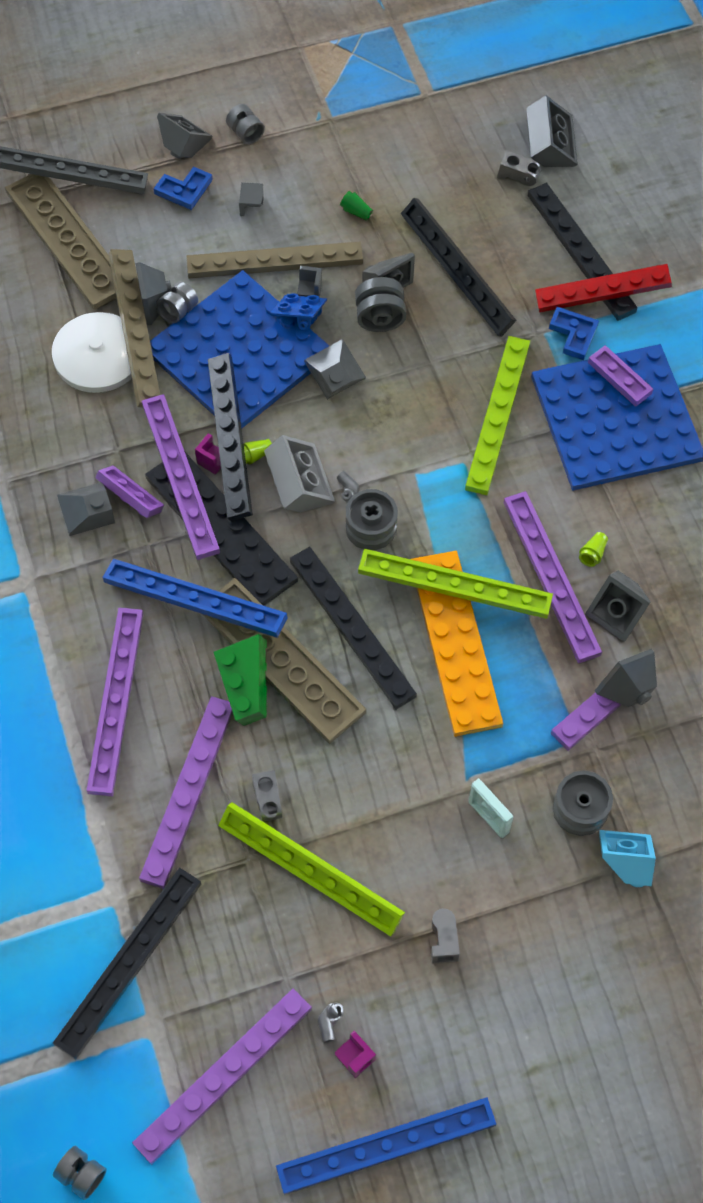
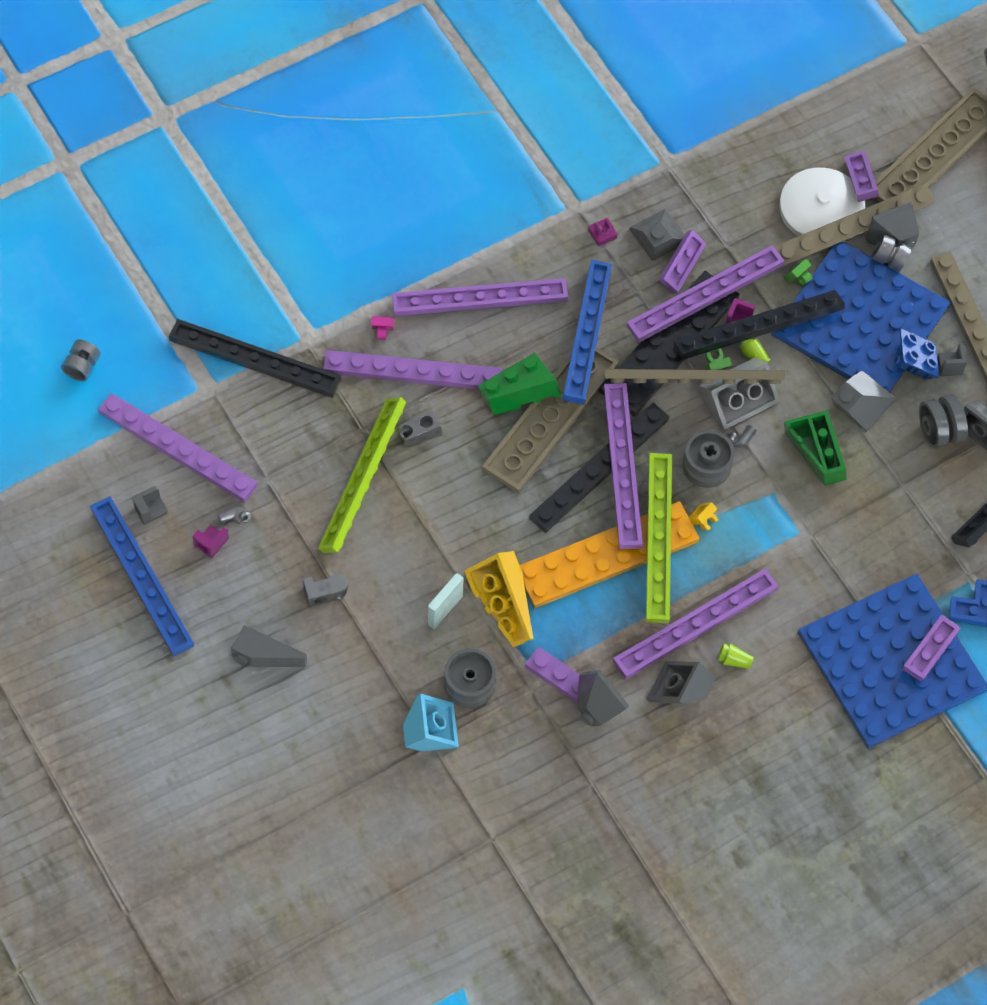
camera: 75 degrees right, 0 degrees up
lime plate [465,336,530,496] -> none
none -> dark grey panel [132,486,168,525]
none -> dark grey slope [231,625,307,667]
none -> dark pink tile [371,316,394,340]
none -> yellow wedge [464,551,533,648]
none -> magenta tile [588,218,618,247]
none -> medium lavender plate [604,383,643,549]
none -> dark tan plate [605,369,786,384]
none -> yellow tile [689,502,718,531]
none -> bright green tile [703,349,732,370]
none -> bright green tile [784,259,813,287]
none -> green wedge [784,410,847,486]
none -> medium lavender plate [844,151,879,202]

